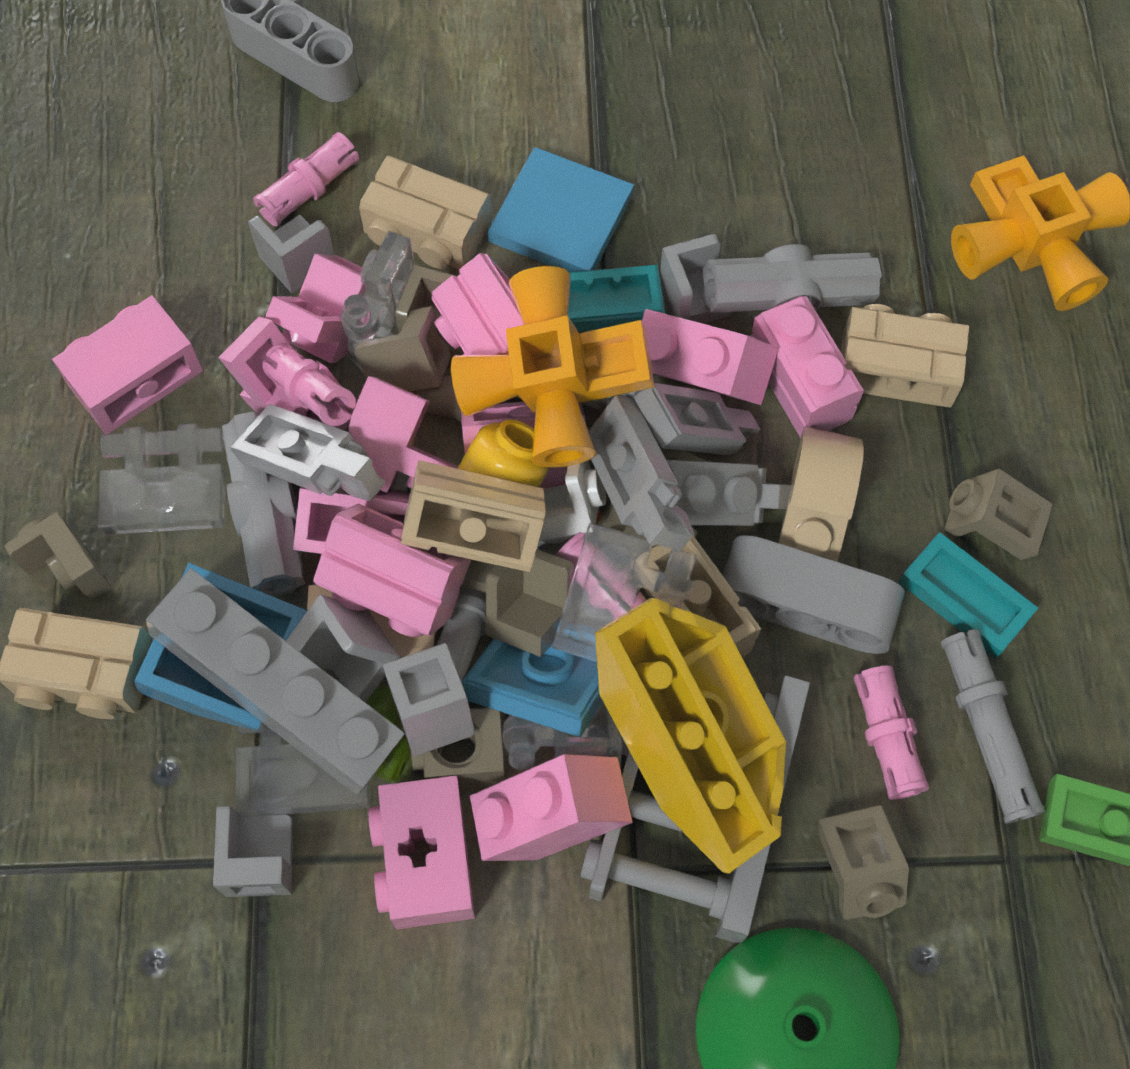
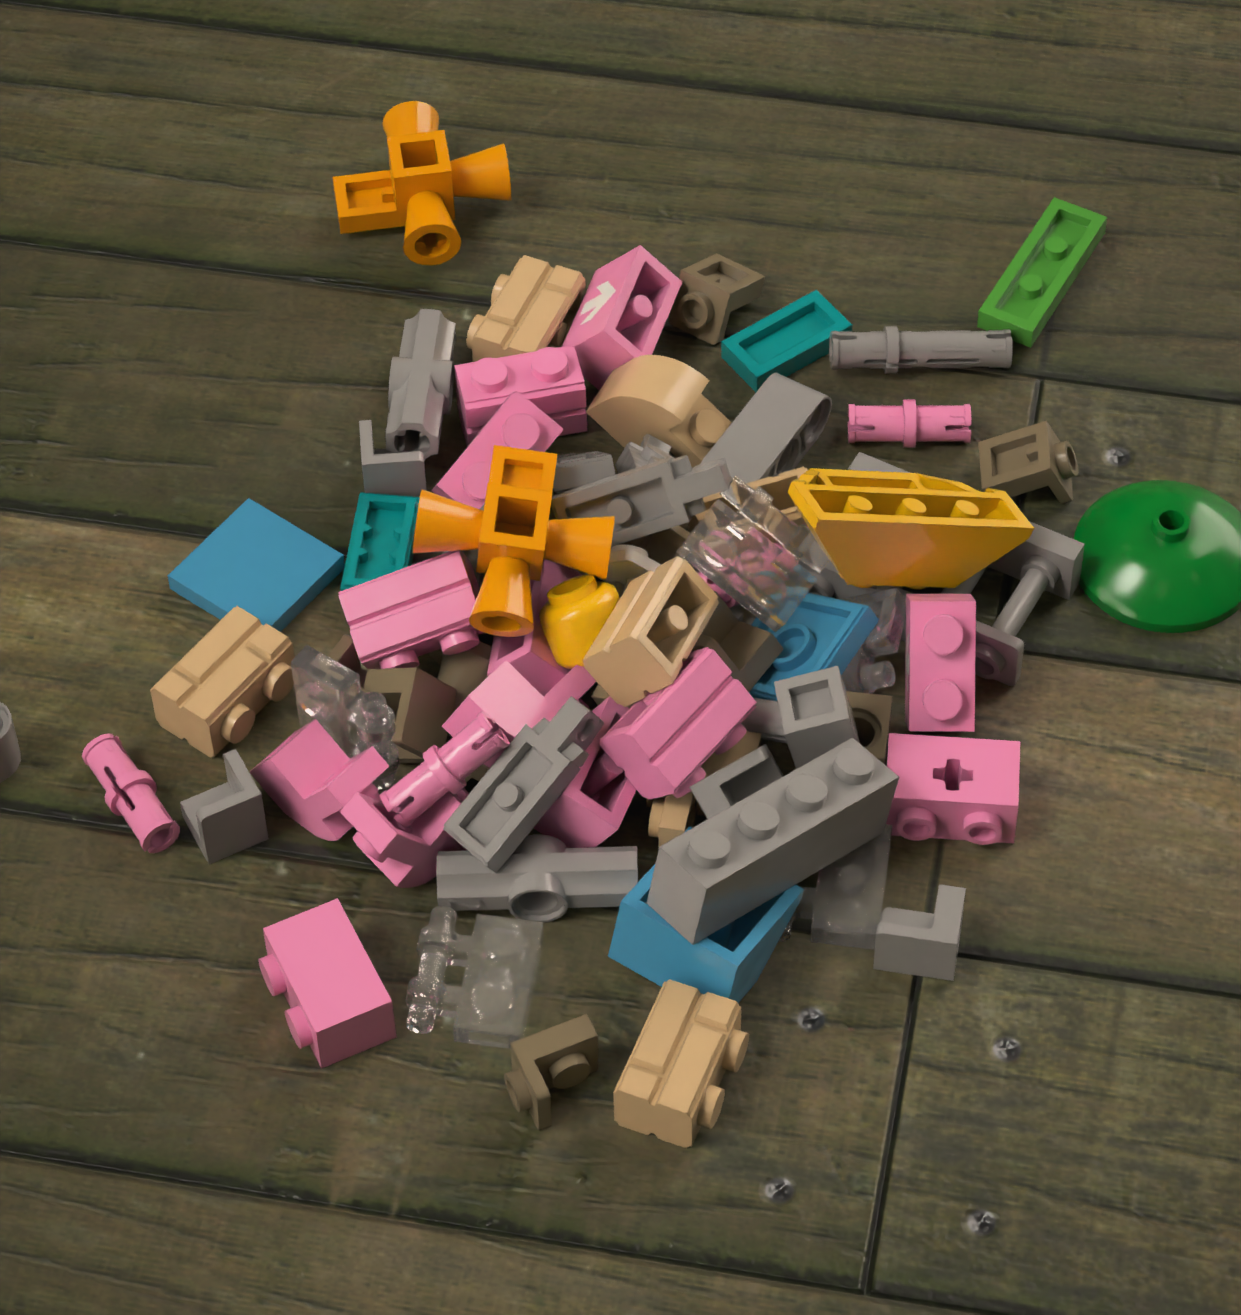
camera: 75 degrees left, 15 degrees down
none -> bright pink brick [562,245,682,391]

